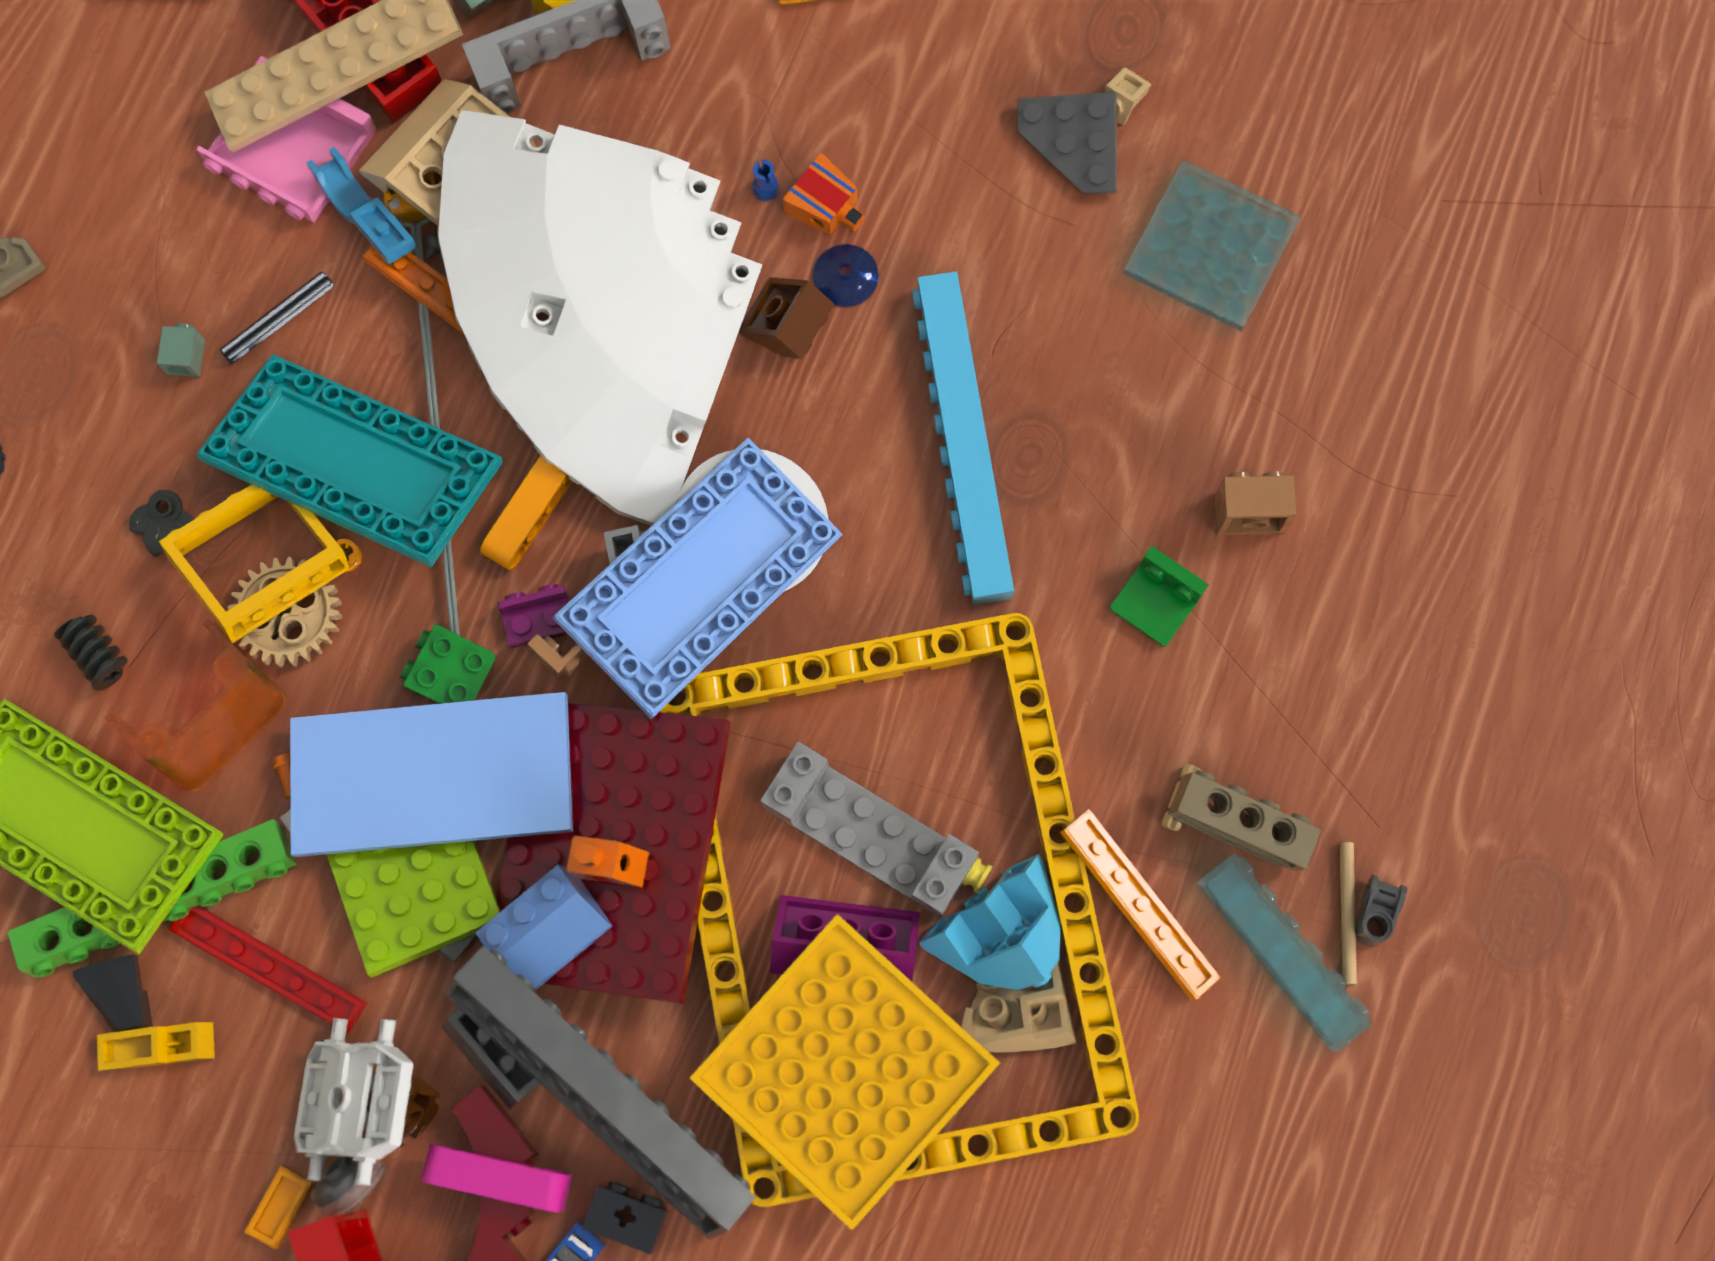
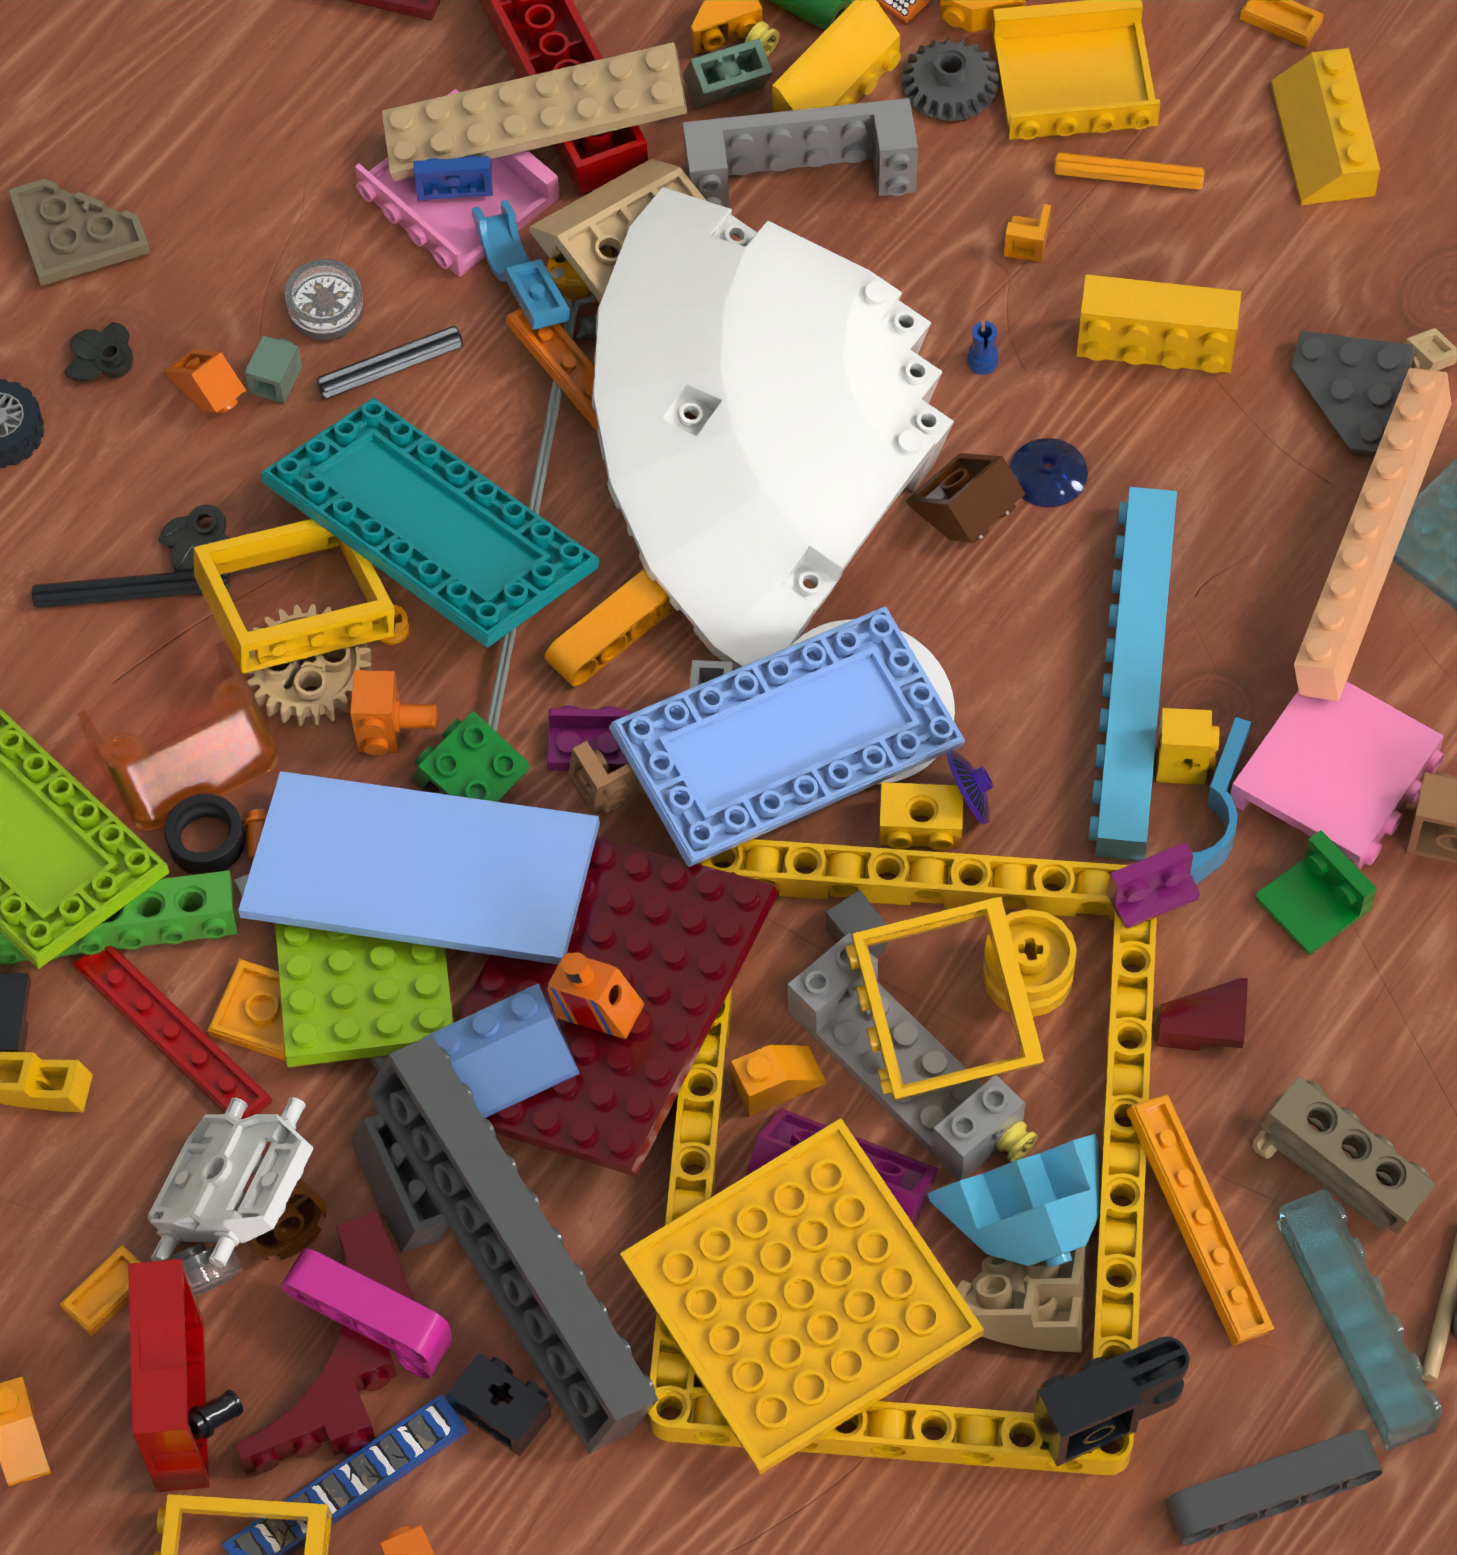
camera: 15 degrees right, 15 degrees down
pearl dark grey piece [54,614,128,691] -> none
torso [783,153,865,234] -> none
none -> black axle [32,570,230,608]
none -> pearl dark grey plate [64,322,133,381]
none -> orange slope [164,349,246,414]
none -> black tyre [165,794,245,875]
none -> light orange tile [207,959,286,1061]
none -> clear piece [285,259,364,340]
none -> orange brick [350,670,438,756]
none -> blue bracket [413,156,493,200]
none -> light orange slope [731,1045,826,1117]
none -> dark grey brick [826,890,888,958]
none -> yellow window [846,896,1044,1102]
none -> yellow brick [879,782,963,851]
none -> dark purple dish [947,749,994,825]
none -> yellow wheel [982,909,1077,1017]
none -> light orange panel [1004,204,1051,263]
none -> black brick [1033,1337,1190,1466]
none -> yellow brick [1077,274,1241,373]
none -> magenta bracket [1107,842,1200,928]
none -> yellow brick [1156,708,1219,785]
none -> dark red slope [1157,978,1248,1051]
none -> dark grey beam [1165,1429,1383,1545]
none -> dark azure piece [1190,717,1251,885]
none -> bright pink panel [1230,681,1445,870]
none -> light nougat brick [1294,367,1452,701]

